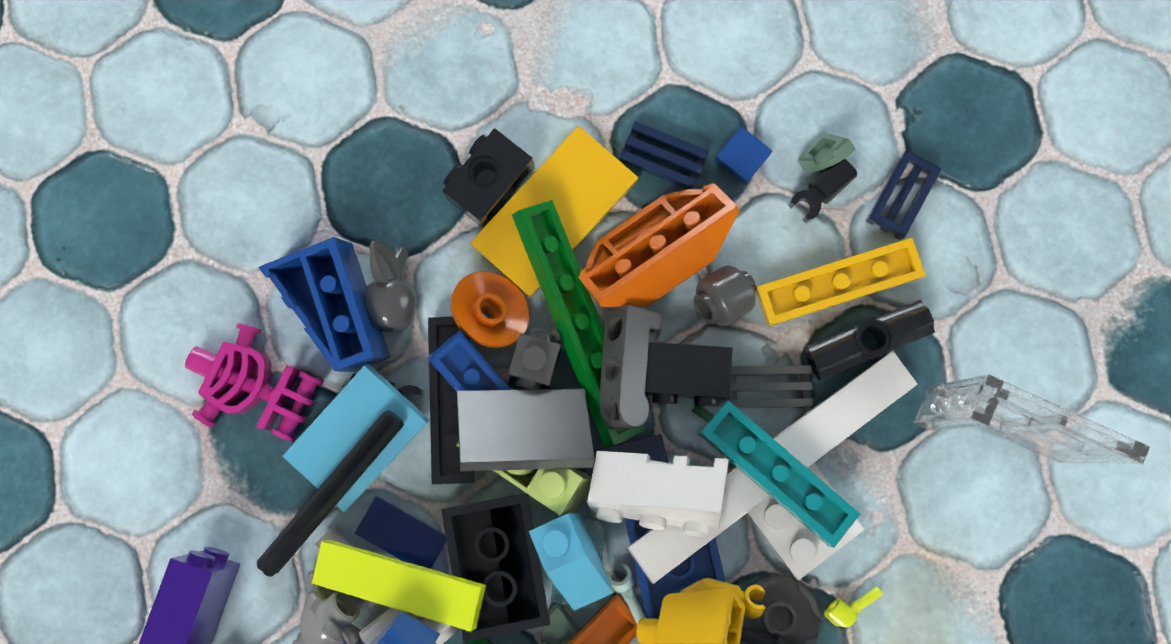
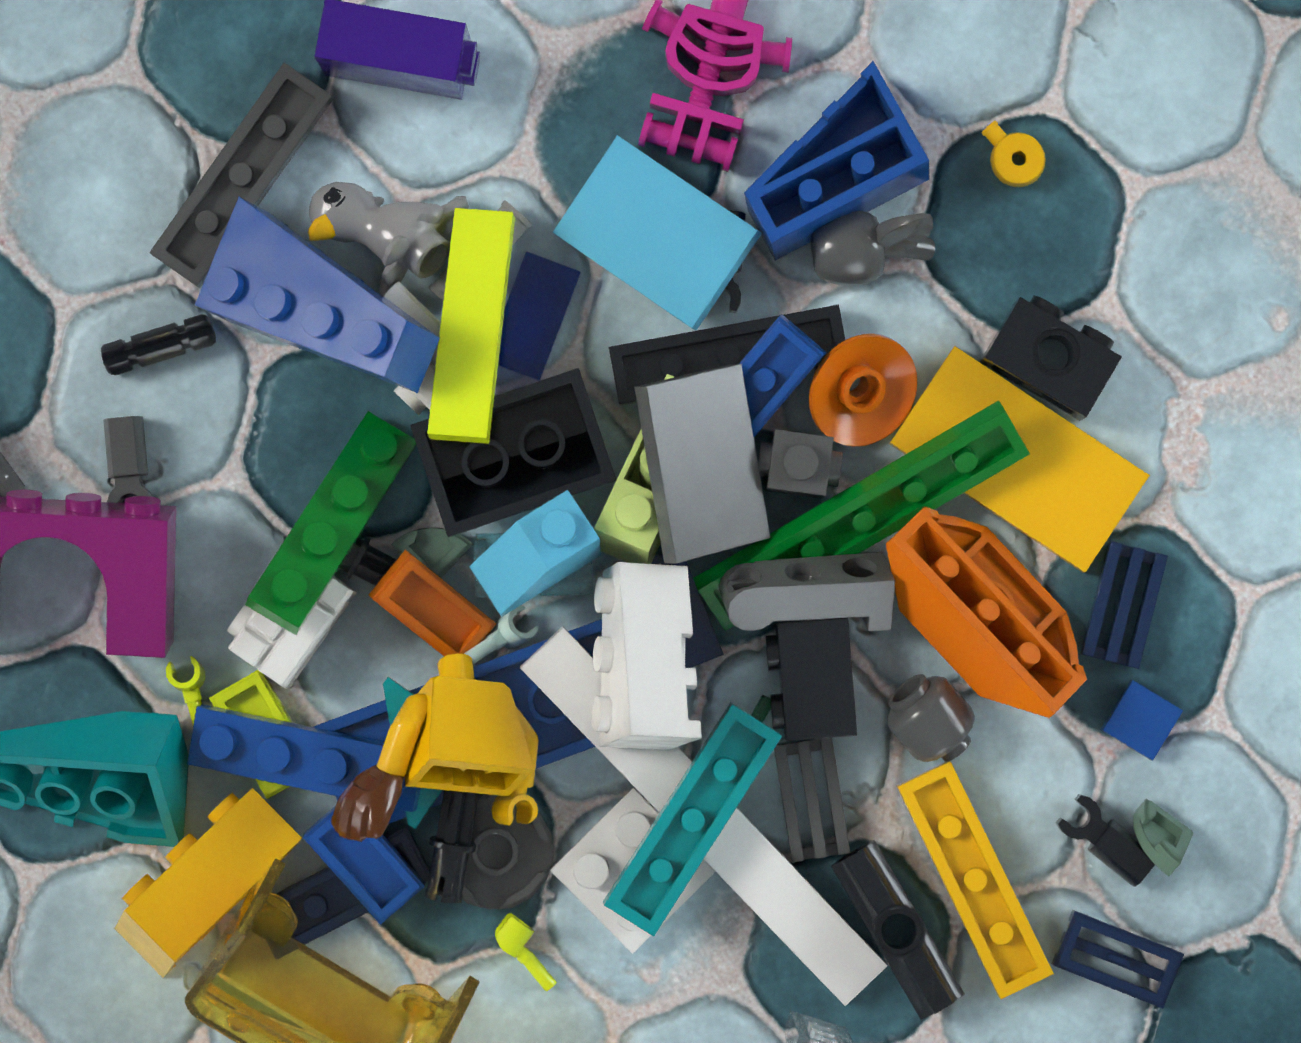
camera: 85 degrees right, 5 degrees up
black axle [257,410,404,577] -> none
none -> yellow piece [981,120,1046,187]

